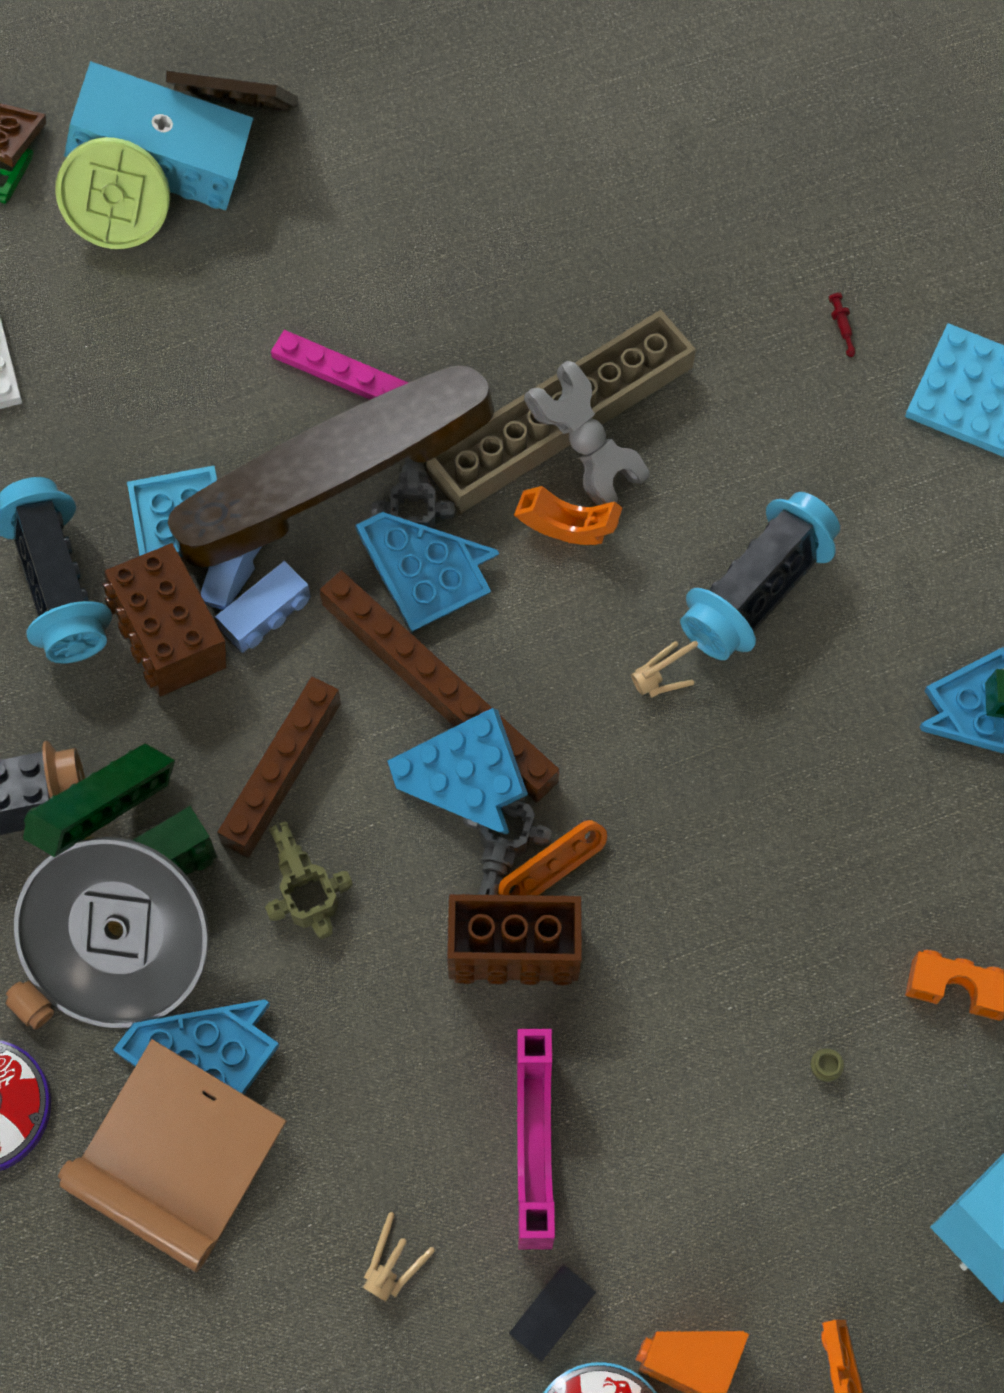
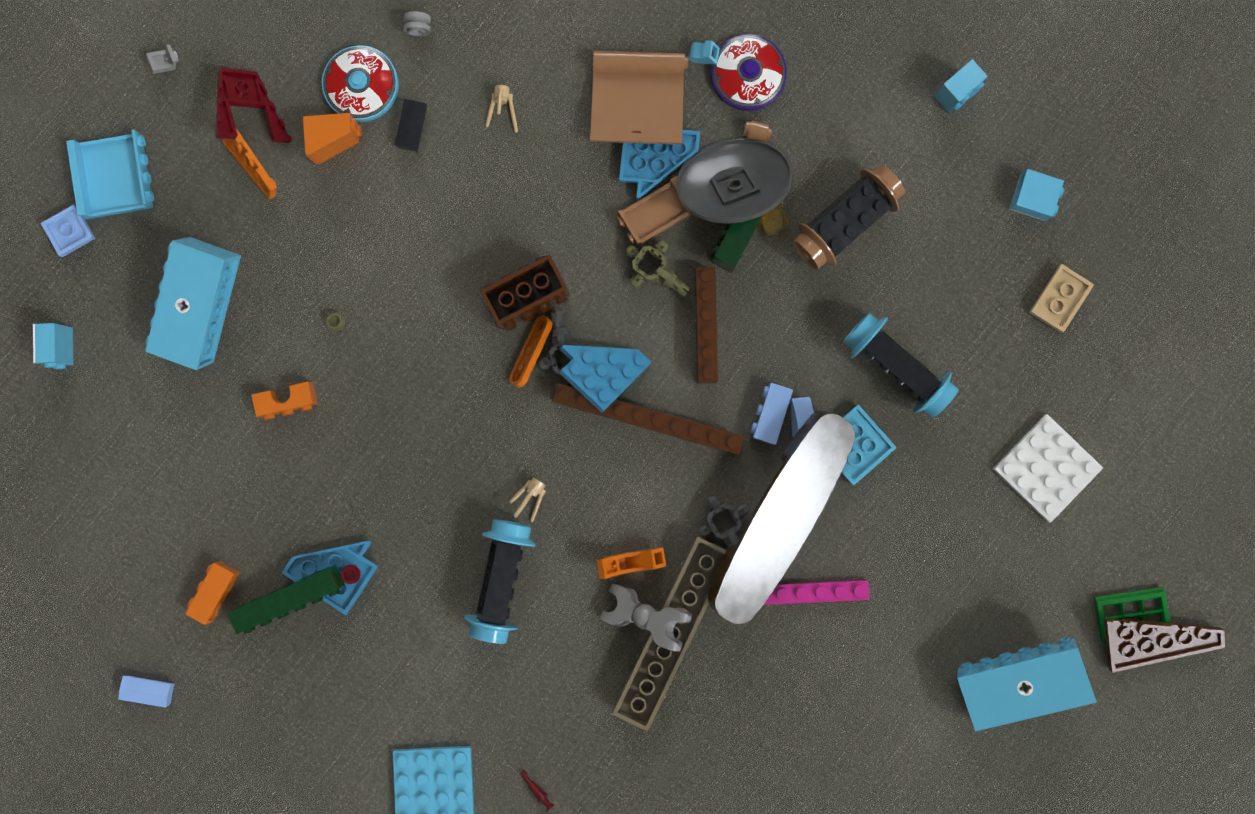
camera: 155 degrees right, 20 degrees up
dark green brick [22,743,175,858] -> none
yellowish green plate [55,137,170,249] -> none
reddish brown brick [102,543,227,697] -> none
dark brown plate [166,71,298,112] -> none
dark azure wing [355,512,499,633] -> none
dark pink arch [516,1029,555,1250] -> none
none -> dark red plate [341,564,361,584]
none -> medium nougat panel [617,176,692,247]
none -> medium azure leg [689,41,720,65]

